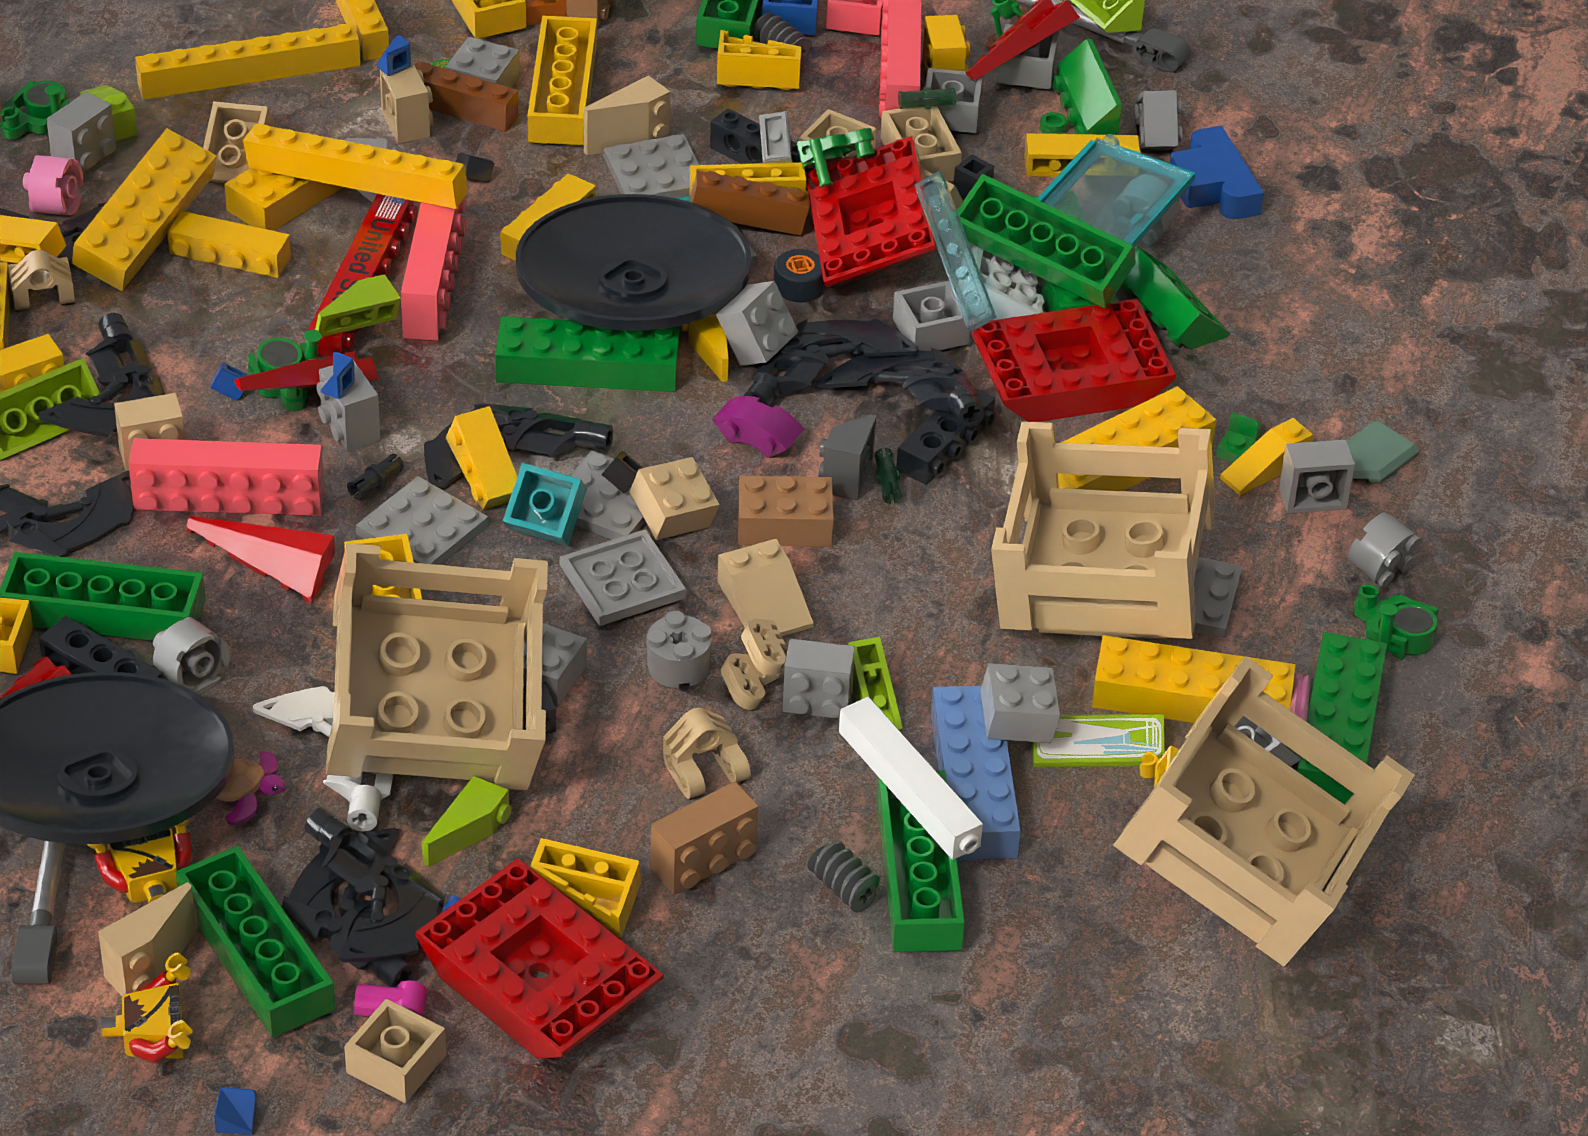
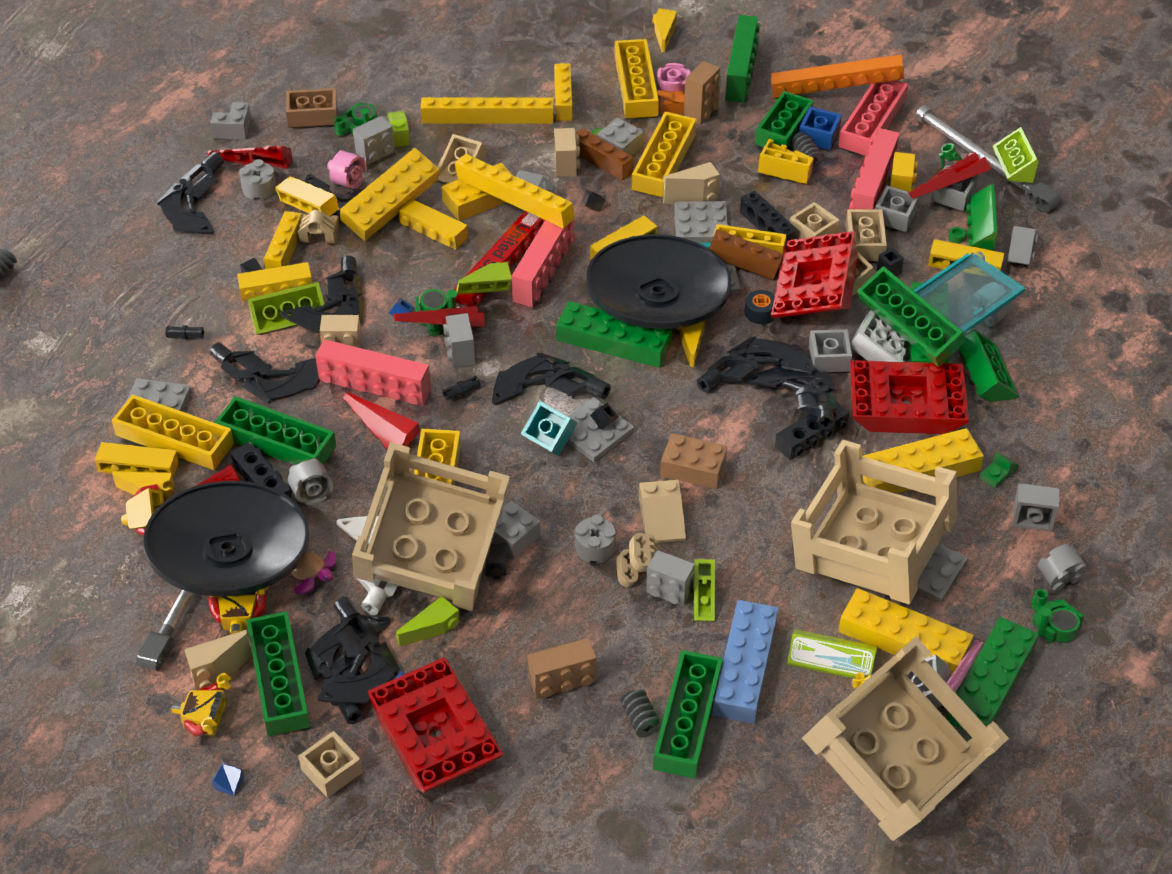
camera: 20 degrees right, 5 degrees up
blue slope [320,352,355,399] -> none
dark pink piece [354,981,428,1017] -> none
light grey plate [356,476,489,565] -> none
blue slope [377,35,411,76] -> none
yellow wedge [446,406,517,510] -> none
yellow wedge [530,838,641,939] -> none
light grey plate [560,529,686,626] -> none
tan brick [630,457,720,540] -> none
tan piece [663,707,751,799] -> none
magenta brick [712,396,804,458] -> none
light grey brick [716,281,798,366] -> none
light grey plate [759,111,792,163] -> none
green piece [797,128,875,188] -> none
dark grey slope [818,414,876,500] -> none
white brick [839,697,983,860] -> none
clear green pin [874,448,902,504] -> none
clear green pin [898,87,956,110] -> none
clear light blue tile [914,171,997,332] -> none
light grey brick [980,663,1060,743] -> none
blue brick [1170,126,1264,219] -> none
yellow slope [1220,418,1313,496] -> none
sand green tile [1346,420,1419,483] -> none

